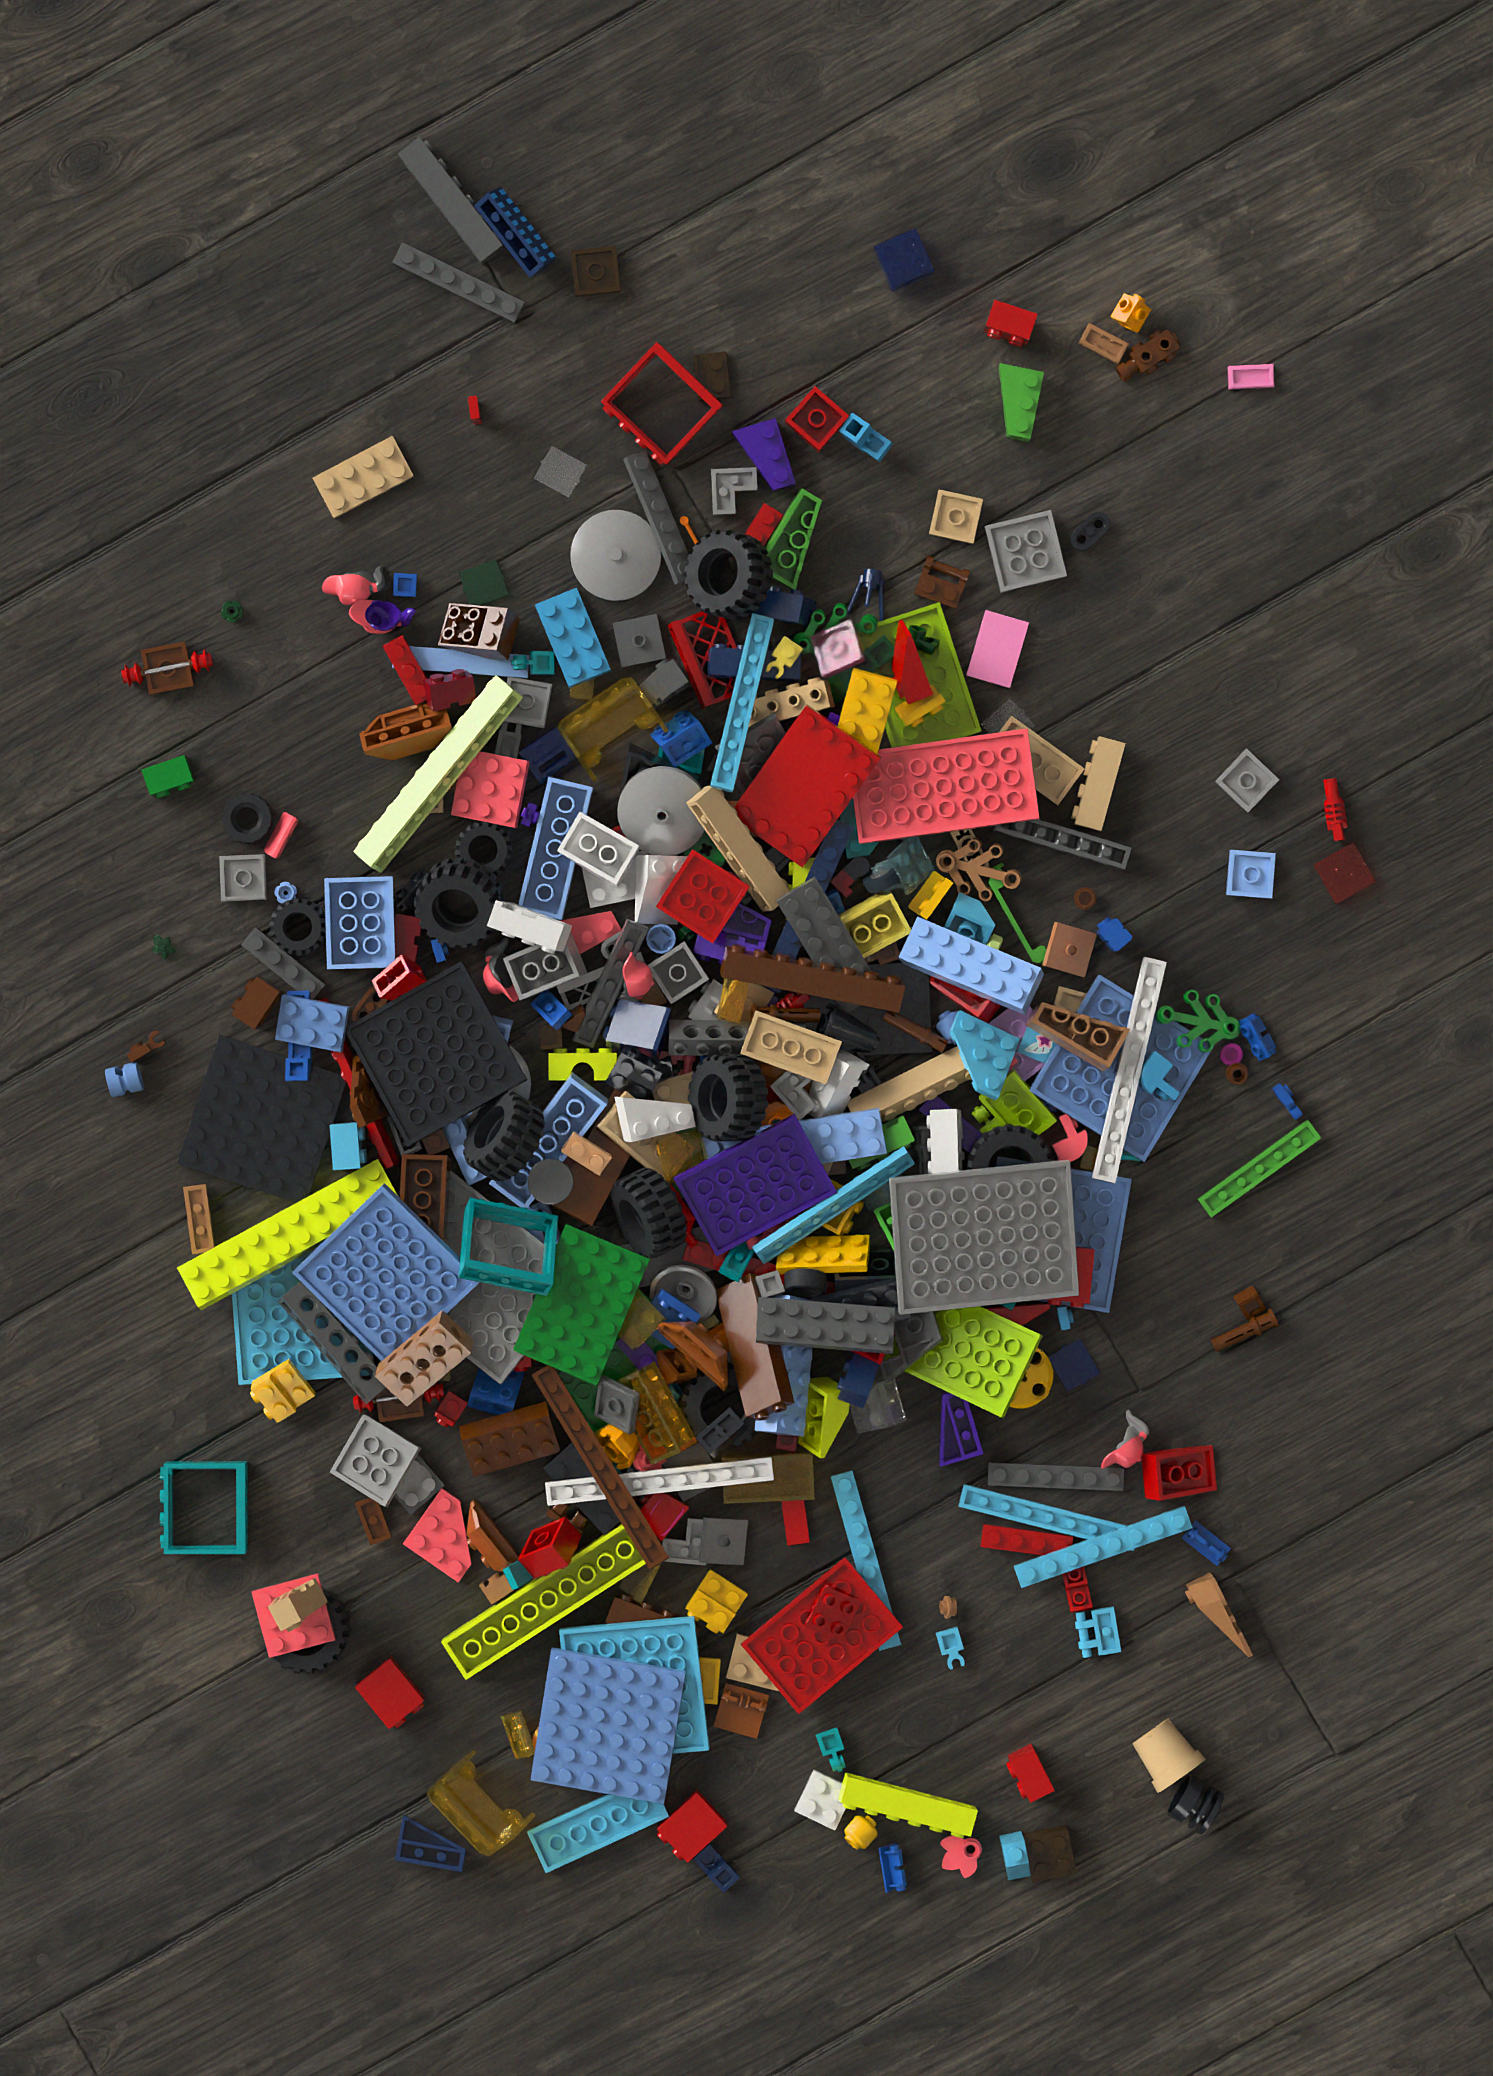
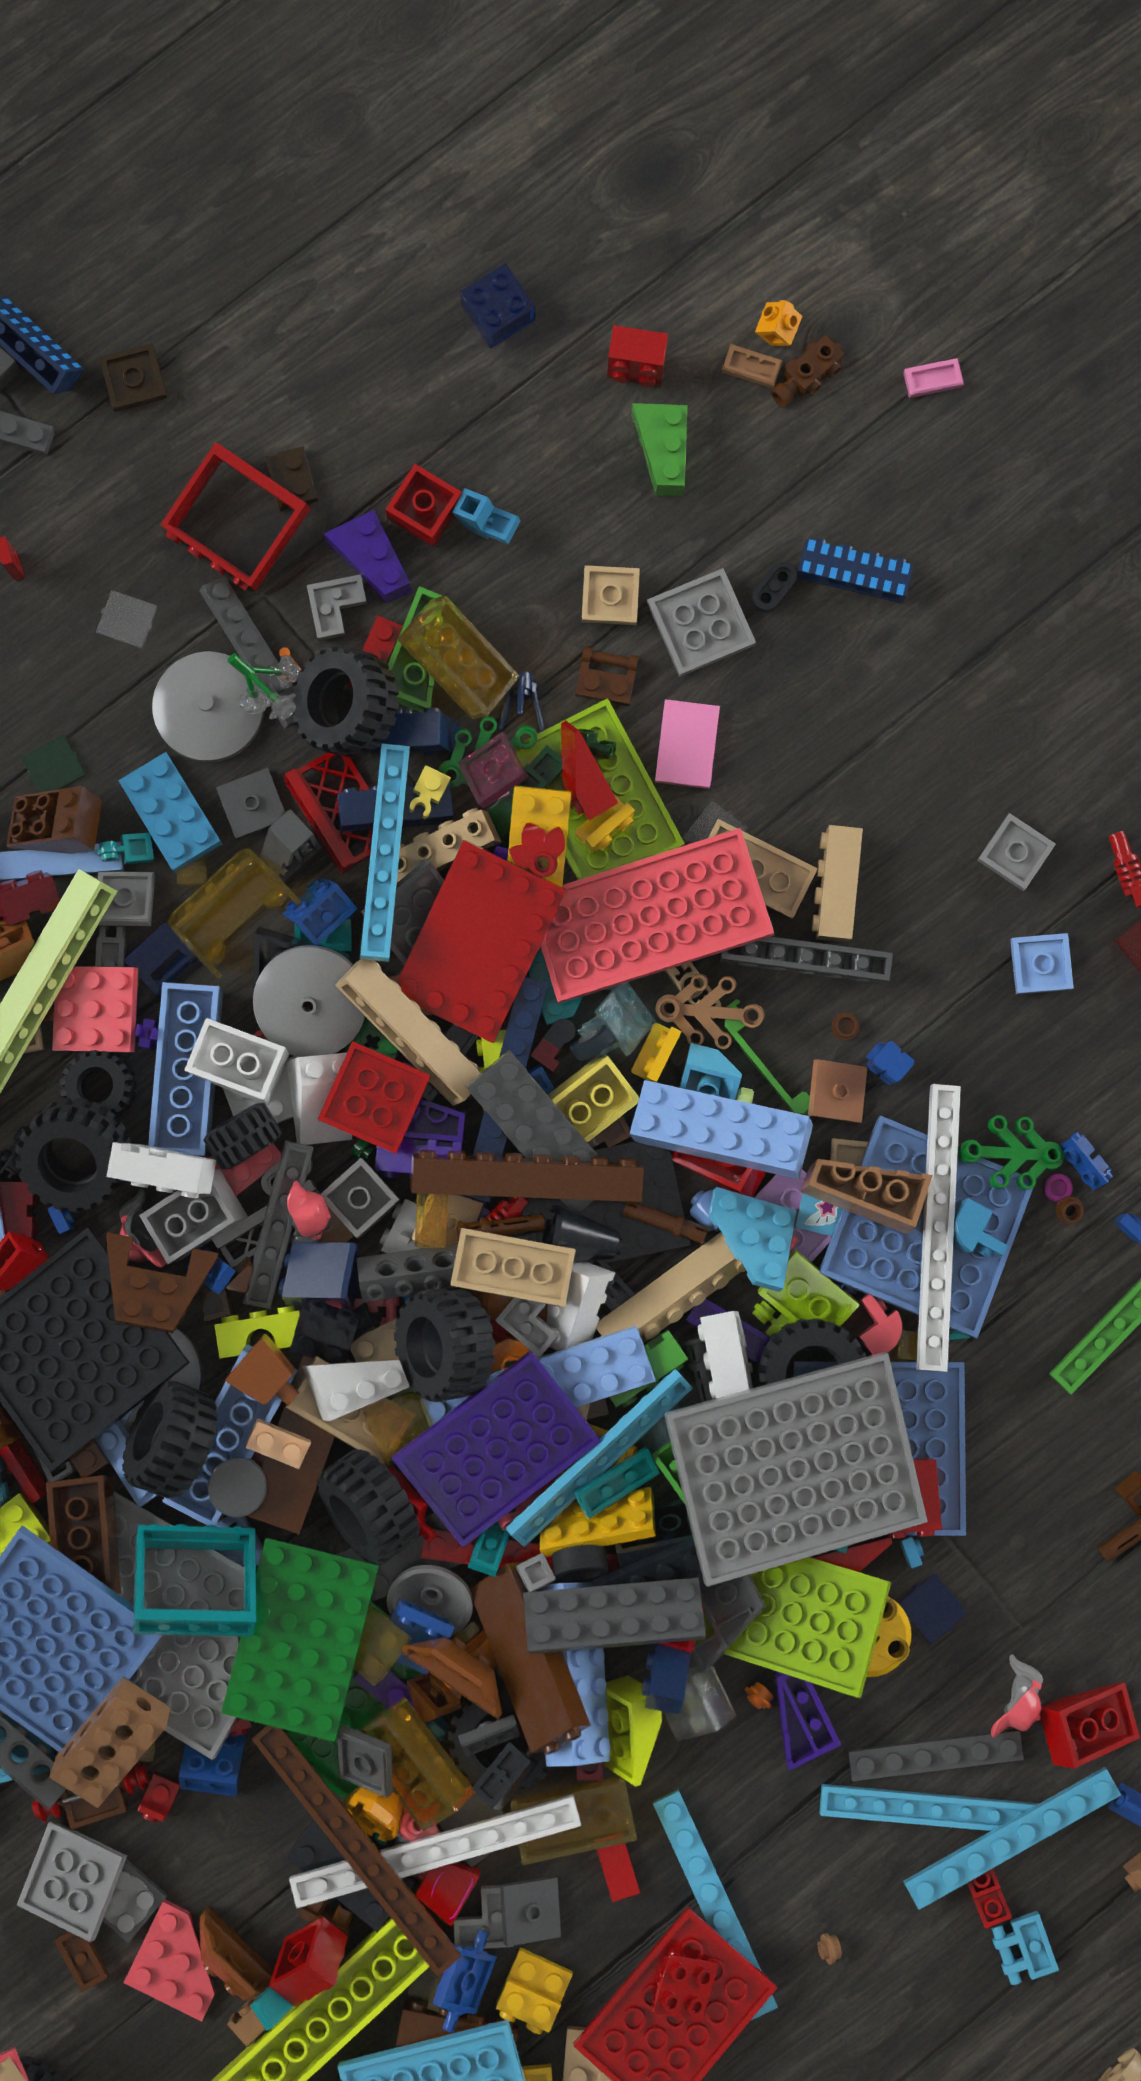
camera: 15 degrees left, 5 degrees down
reddish brown brick [459,1401,561,1477] -> none
medium blue wheel [646,924,676,954] -> none
medium azure plate [936,1627,965,1670] -> none
red plate [980,1524,1073,1555] -> none
none -> reddish brown wing [106,1232,218,1333]
none -> black tyre [203,1103,282,1170]
none -> dark orange torso [225,1334,299,1405]
none -> clear plant [227,653,300,721]
none -> clear yellow brick [397,595,520,719]
none -> blue plate [433,1929,497,2033]
none -> dark grey plate [458,1715,520,1757]
none -> red plate [509,822,565,877]
none -> teal tile [573,1447,660,1519]
none -> orange plate [745,1682,773,1709]
none -> dark blue brick [797,538,914,604]

